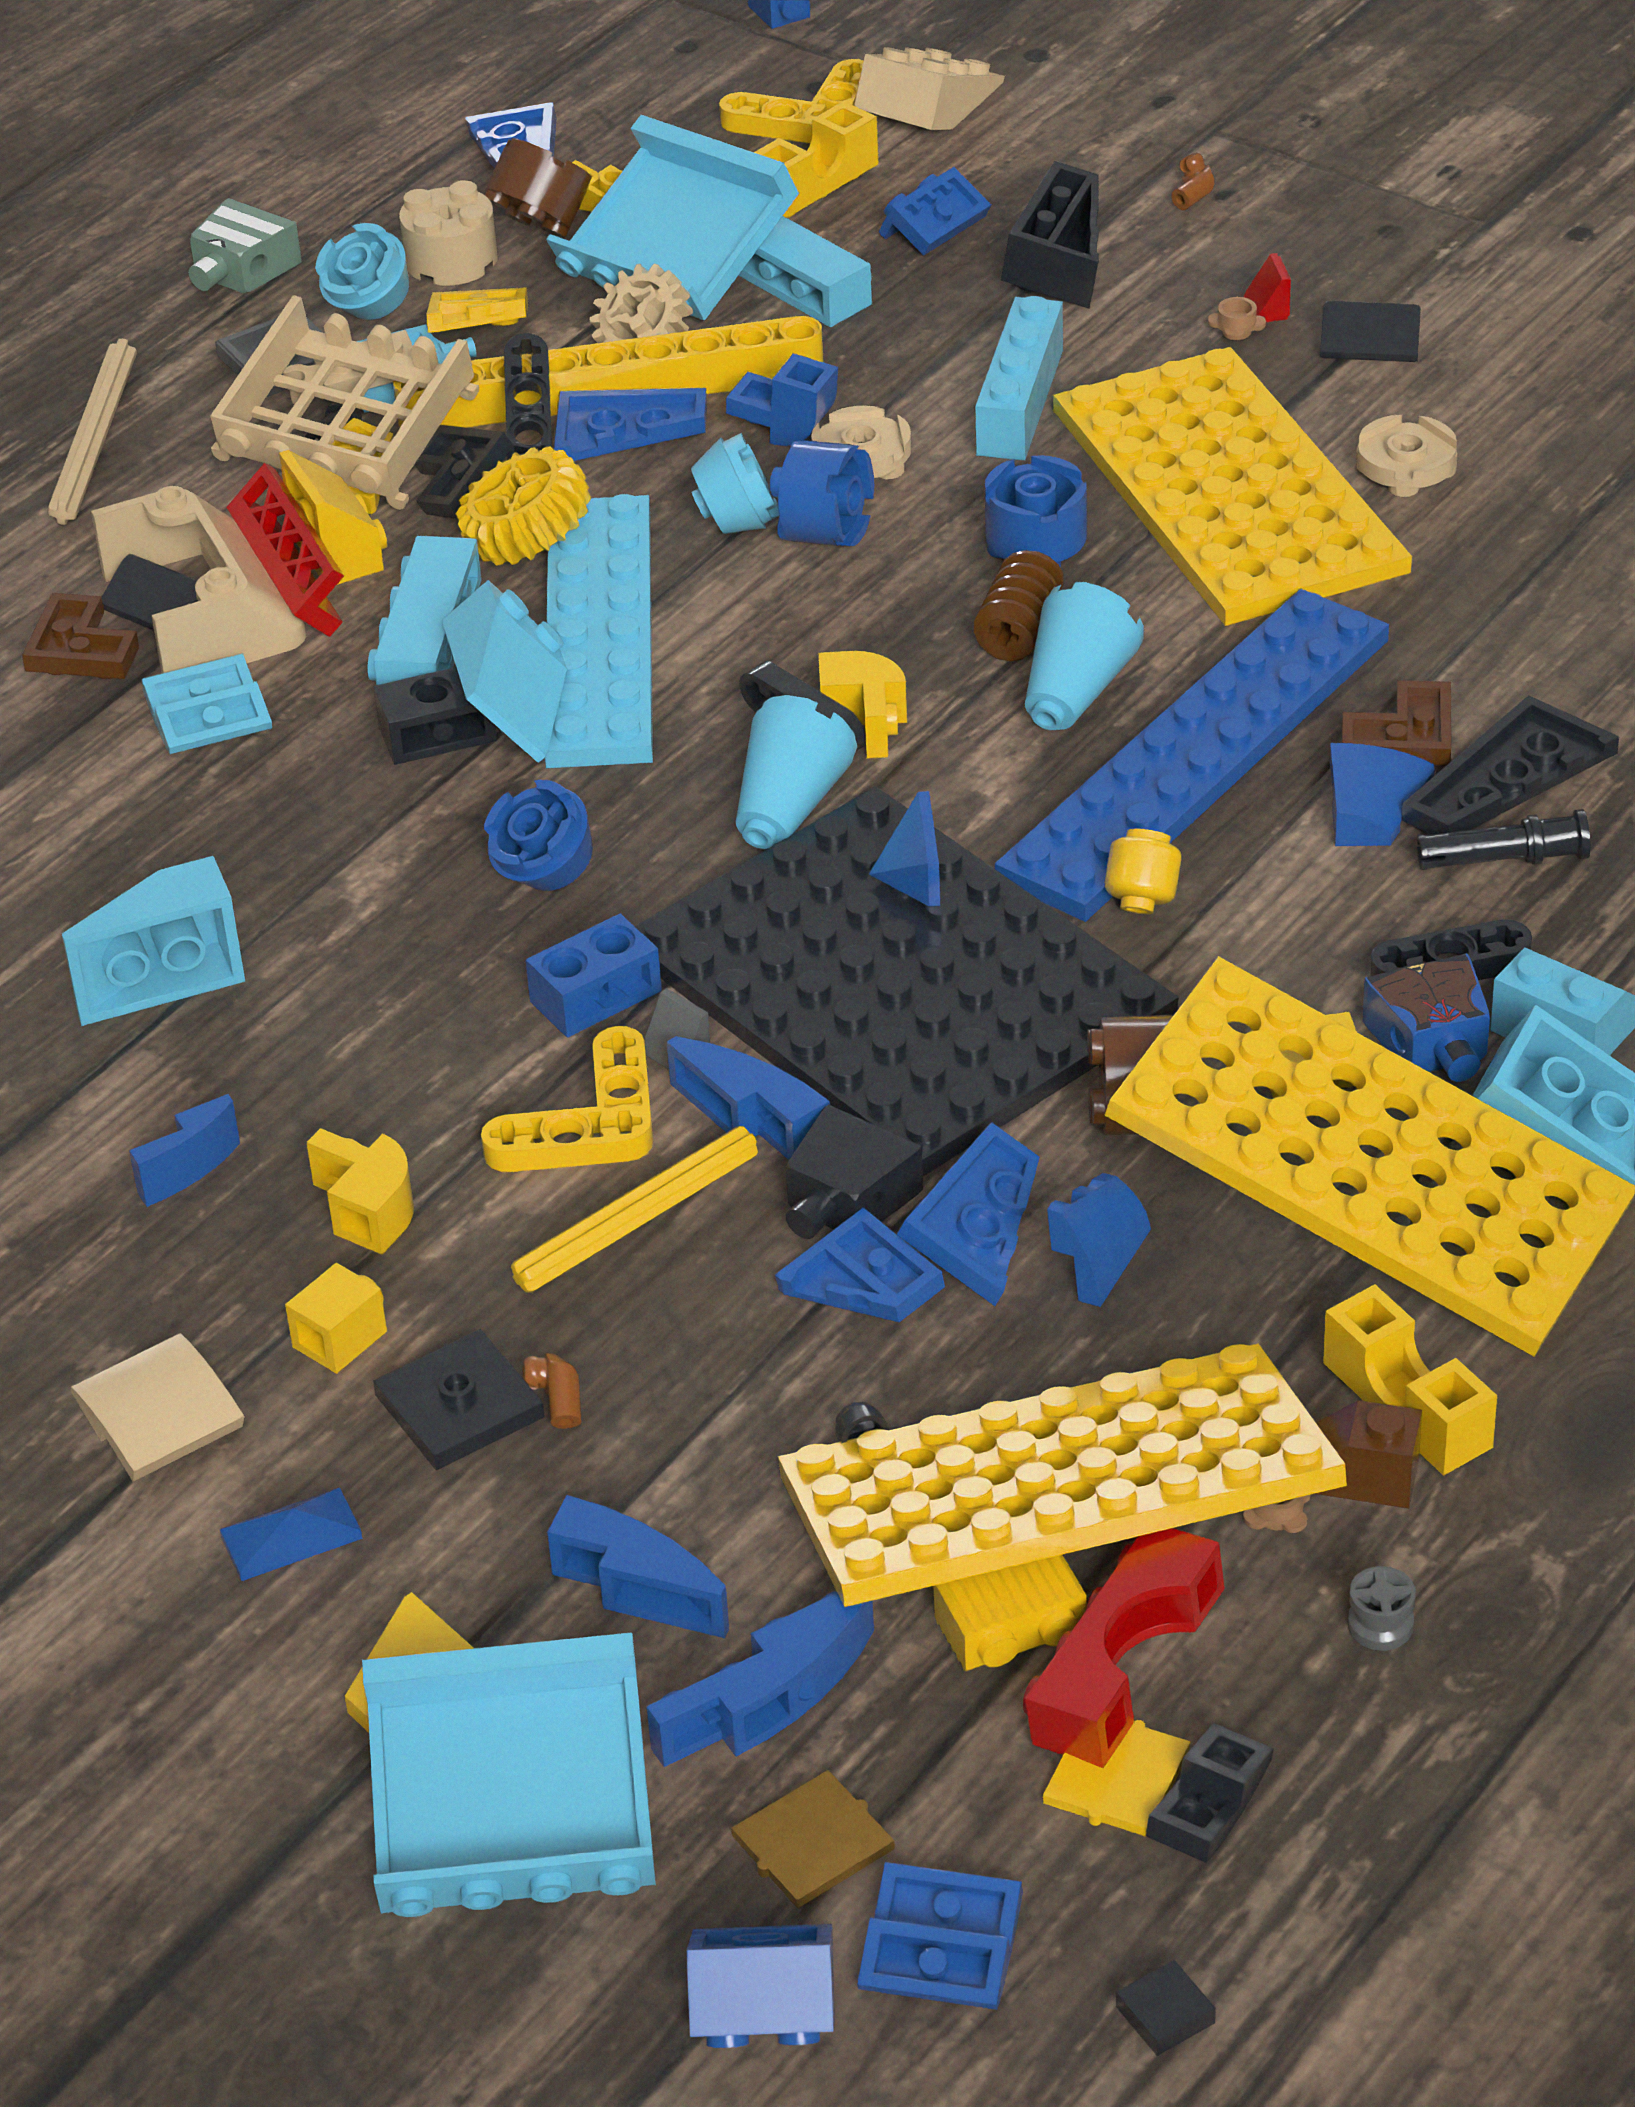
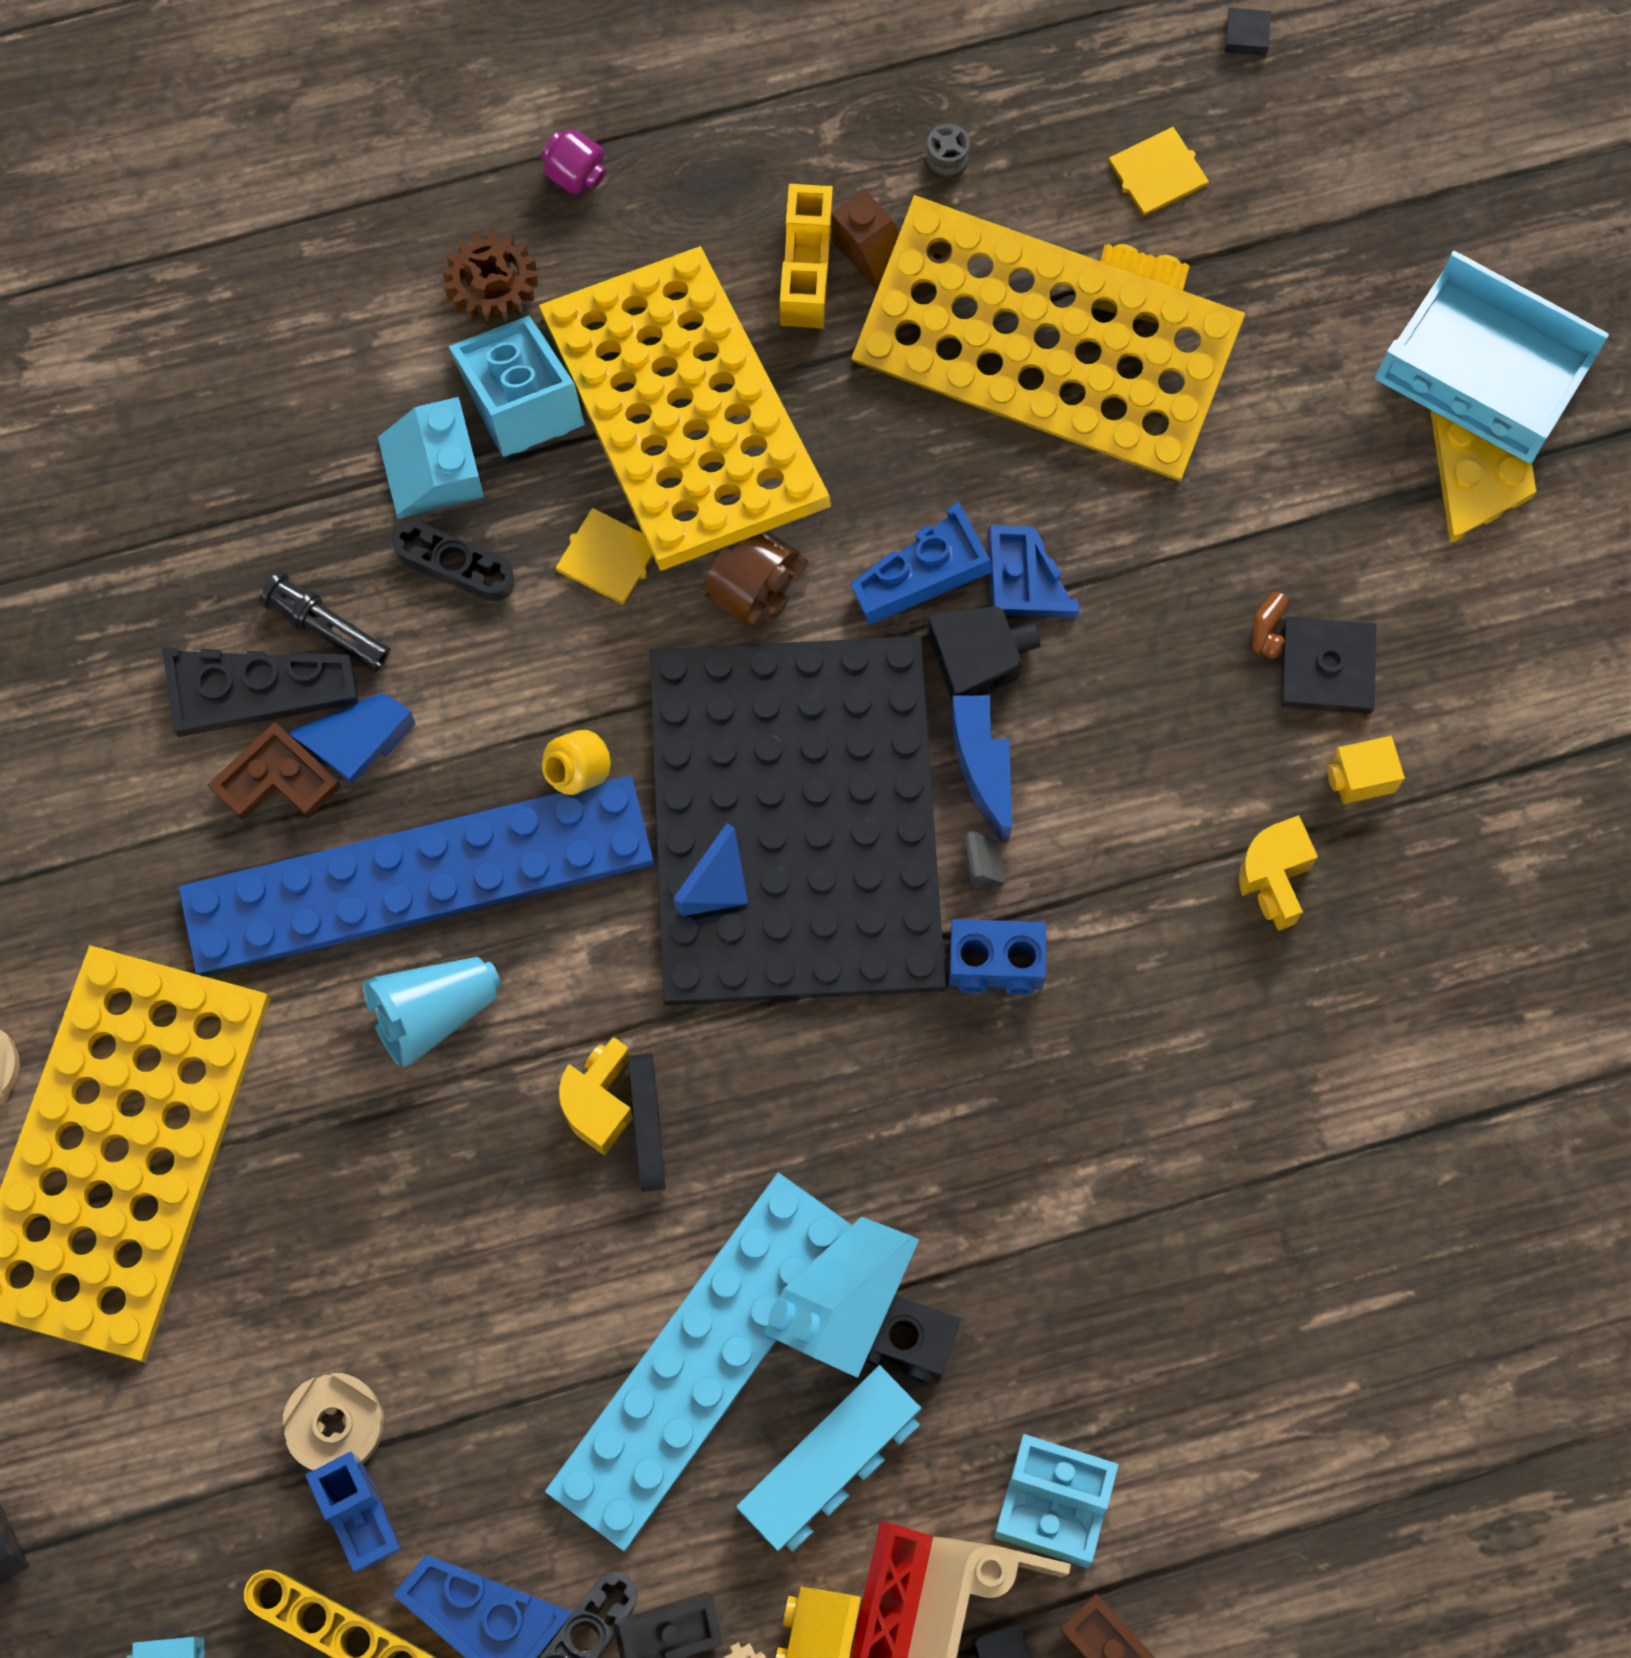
camera: 145 degrees left, 30 degrees up
medium azure slope [62,856,245,1026] -> none
tan slope [71,1333,244,1481] -> none
blue slope [129,1094,240,1207] -> none
blue slope [220,1487,362,1581] -> none
yellow gear [456,446,592,566] -> none
yellow beam [481,1026,653,1172] -> none
blue cone [484,780,593,891] -> none
yellow axle [511,1126,758,1293] -> none
blue slope [547,1495,729,1638] -> none
blue slope [647,1591,874,1767] -> none
slope [687,1924,835,2048] -> none
medium azure cone [691,433,779,534] -> none
pearl gold piece [731,1770,895,1908] -> none
medium azure cone [736,695,857,849] -> none
blue brick [770,440,874,546] -> none
black hinge [835,1402,889,1443] -> none
blue slope [857,1862,1023,2010] -> none
reddish brown piece [974,550,1064,661] -> none
medium azure brick [975,296,1063,460] -> none
blue brick [985,455,1087,566] -> none
red arch [1023,1528,1225,1768] -> none
blue slope [1047,1173,1151,1307] -> none
black slope [1146,1723,1274,1863] -> none
torso [1362,953,1490,1082] -> none

